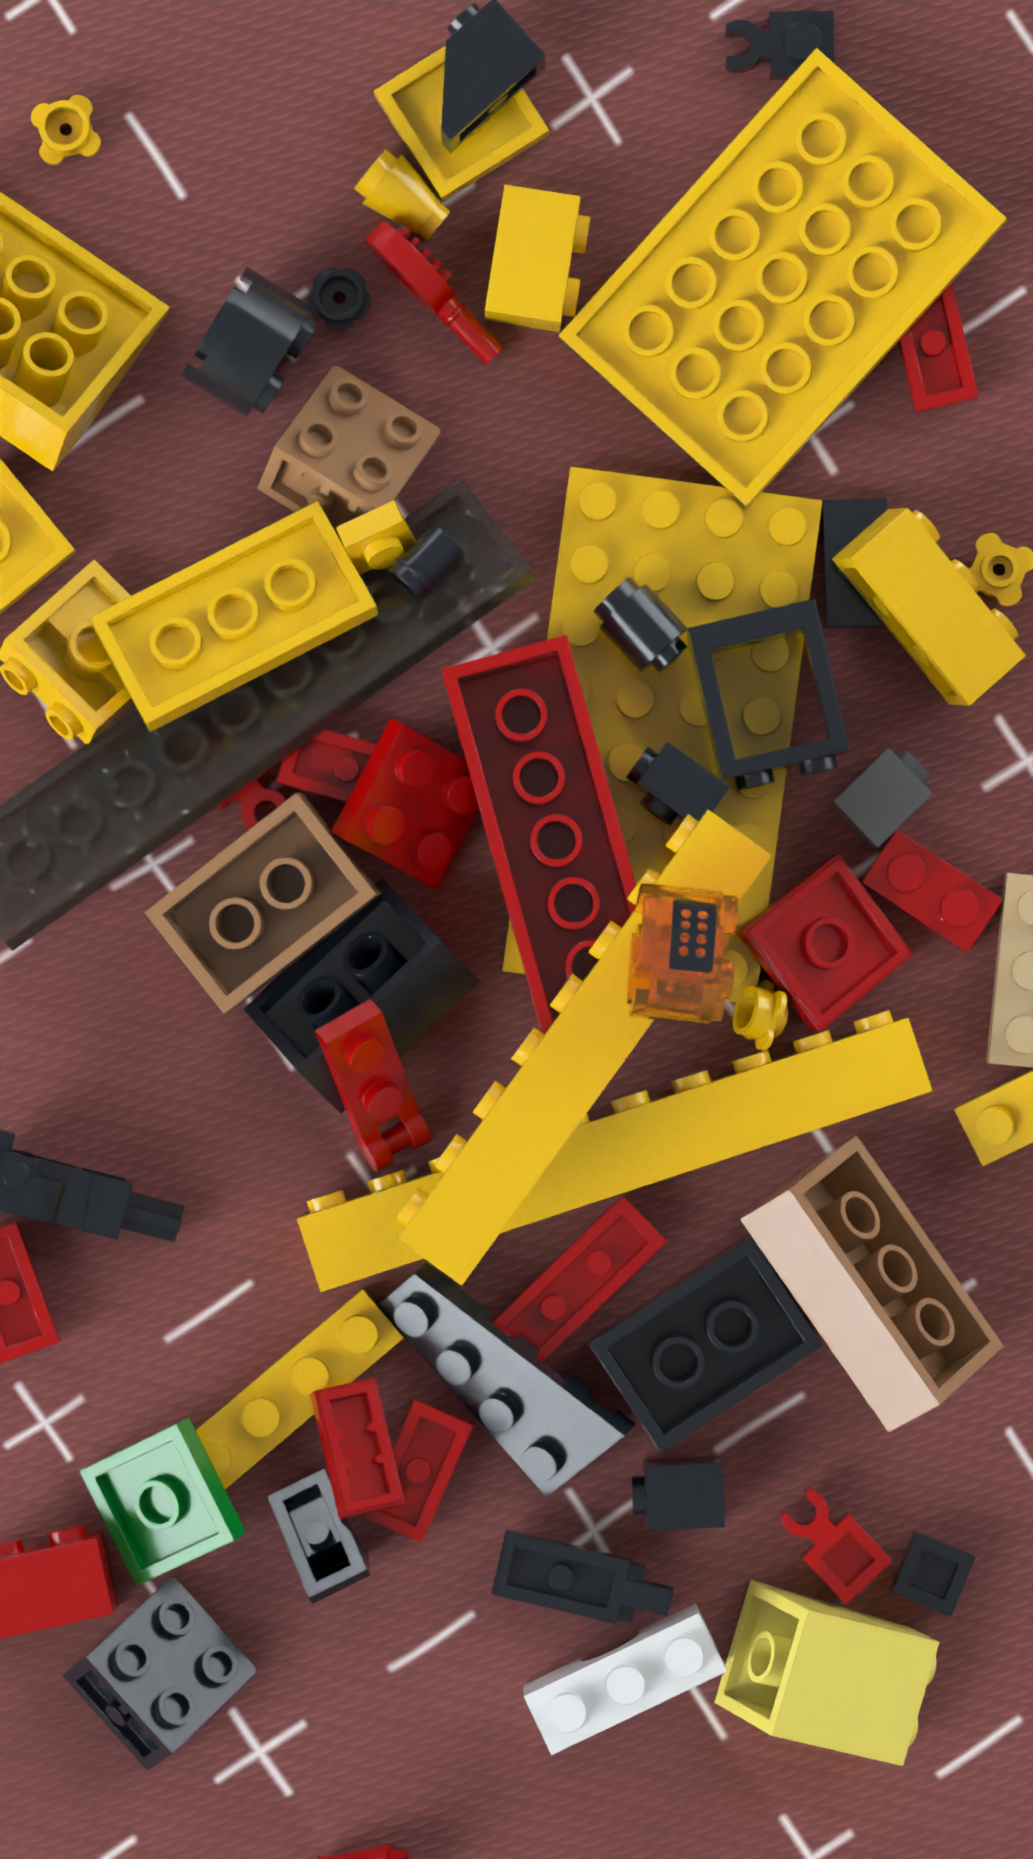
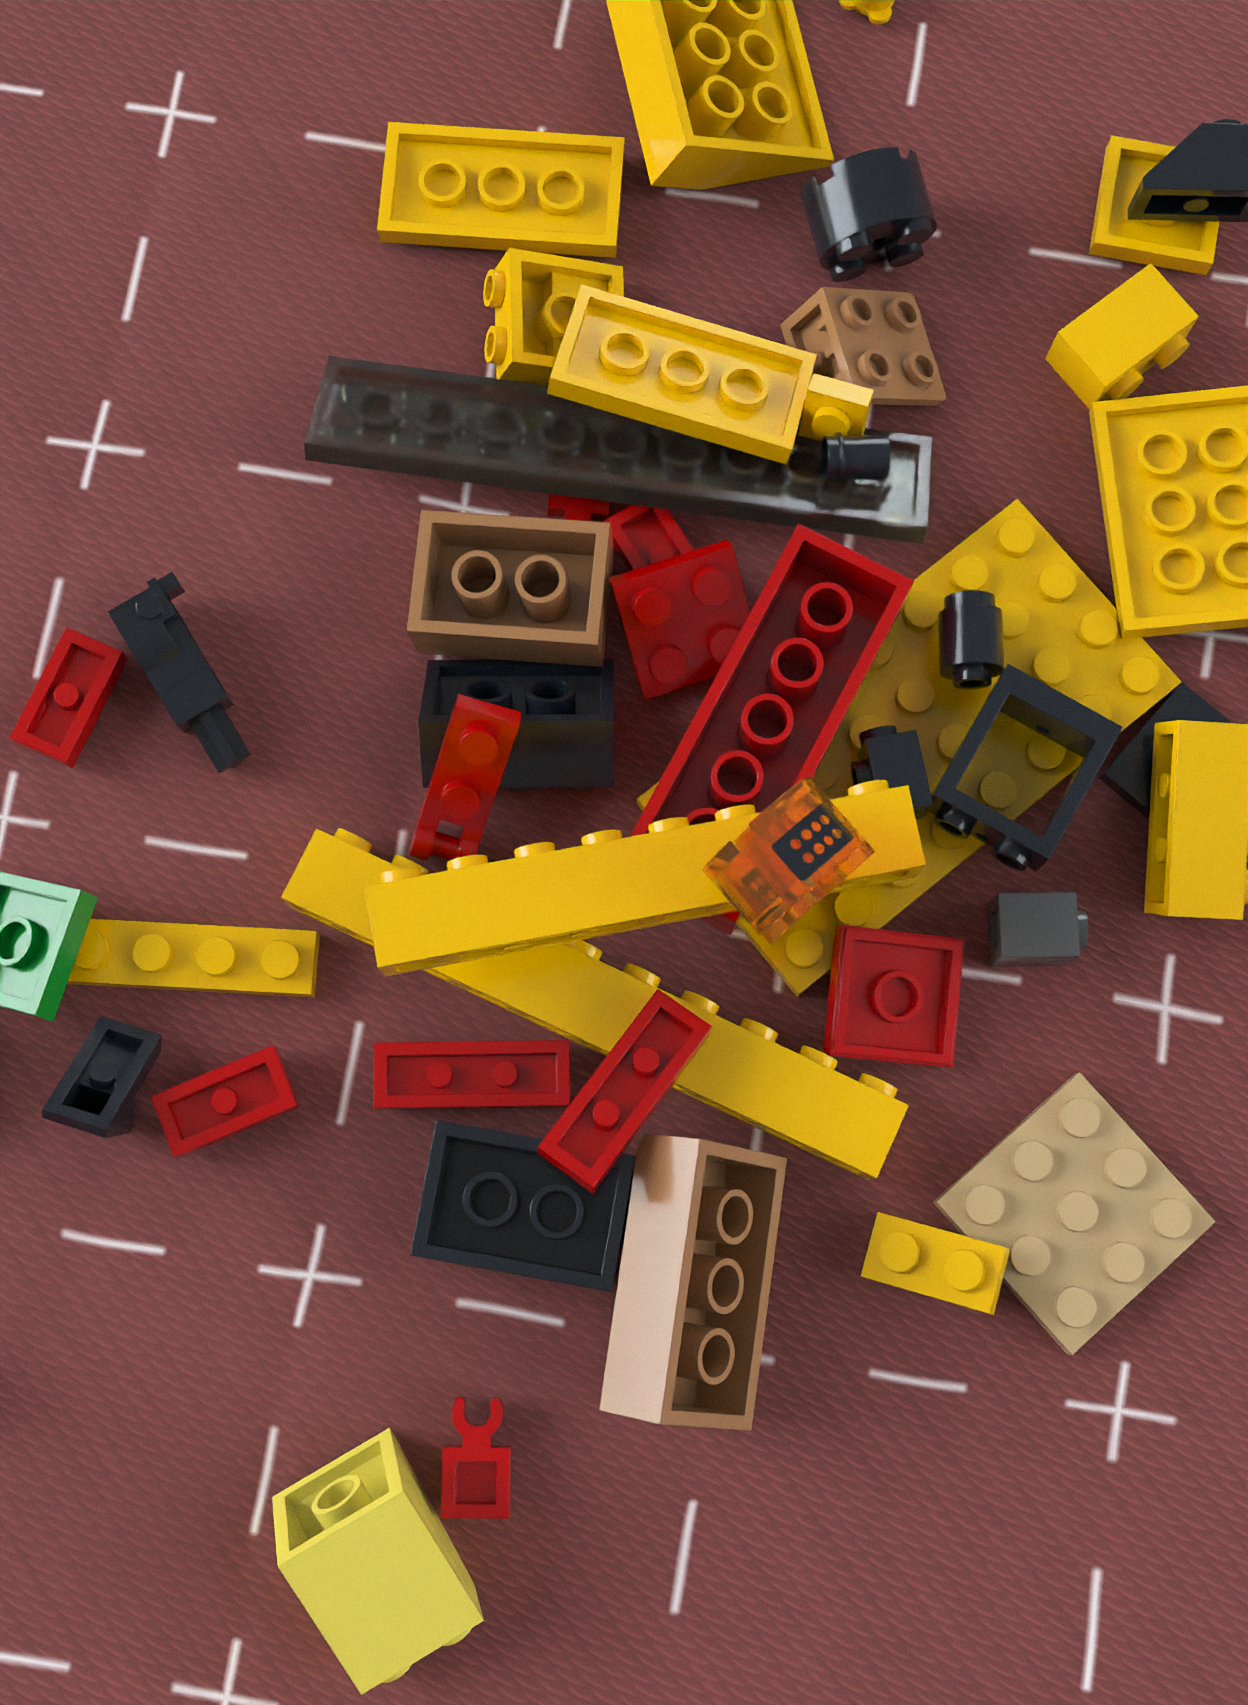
camera: 45 degrees right, 10 degrees down
black plate [308,268,371,330] -> none
red plate [310,1377,405,1520] -> none
yellow cone [354,149,450,241] -> none
red piece [364,220,504,365] -> none
wing [377,1263,636,1497] -> none
black hinge [491,1529,674,1624] -> none
white arch [523,1603,727,1755] -> none
black brick [631,1457,725,1531] -> none
yellow plate [732,980,788,1051] -> none
red plate [860,830,1003,953] -> none
black plate [890,1530,975,1616] -> none
none -> red plate [538,989,712,1193]

